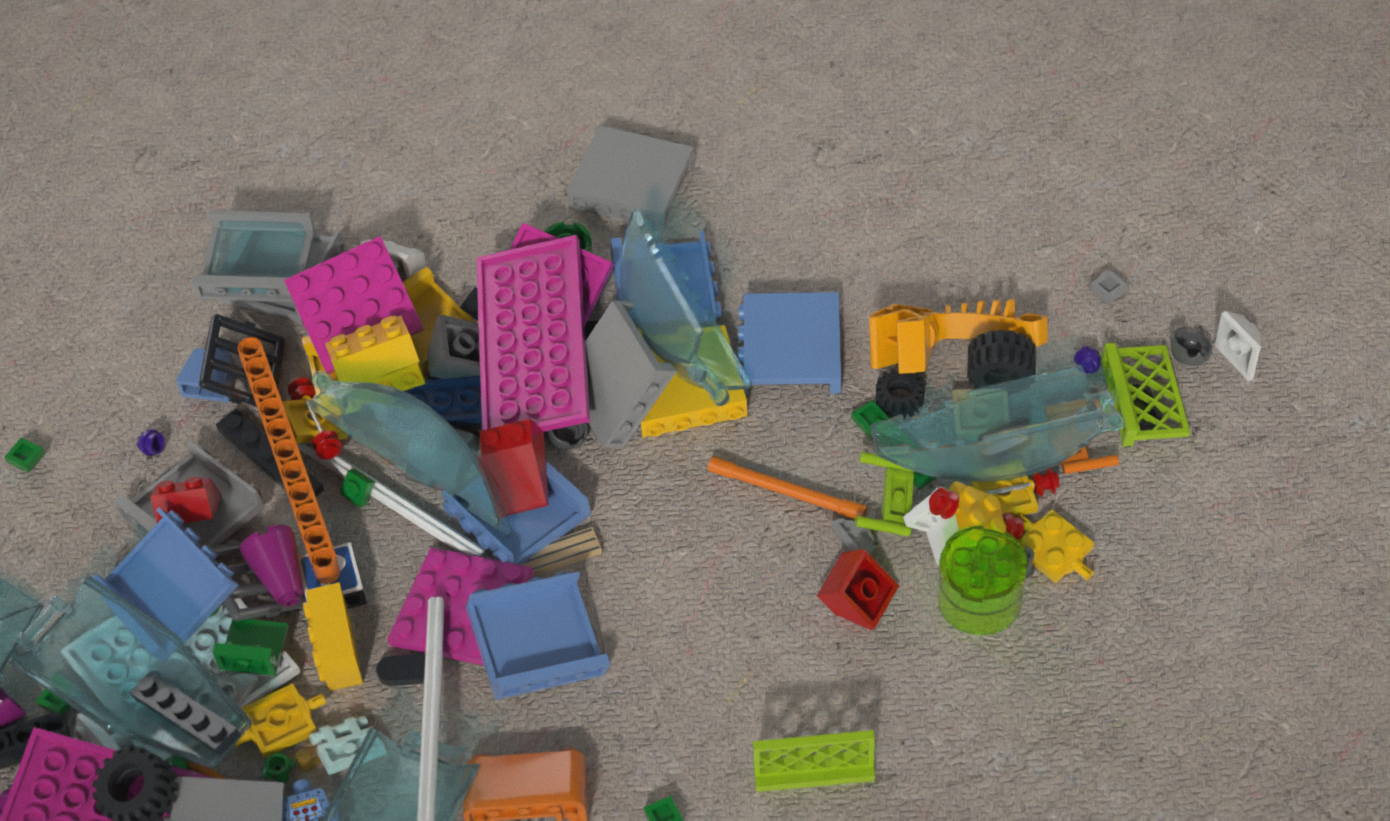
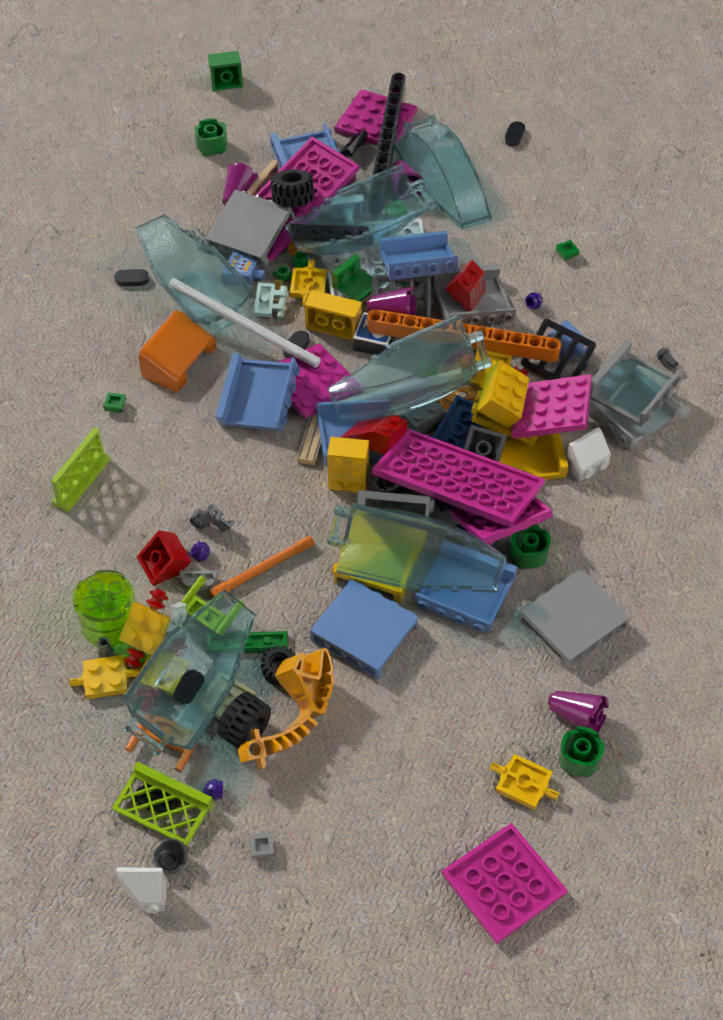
camera: 120 degrees right, 0 degrees up
none -> dark grey piece [189,504,235,532]
none -> dark purple plate [190,541,210,561]
none -> green plate [291,251,309,268]
none -> yellow brick [327,437,369,493]
none -> dark pink plate [441,823,568,945]
none -> yellow plate [489,754,560,810]
none -> magenta cone [548,690,609,733]
none -> green brick [559,727,604,777]
none -> dark grey pin [656,348,679,370]

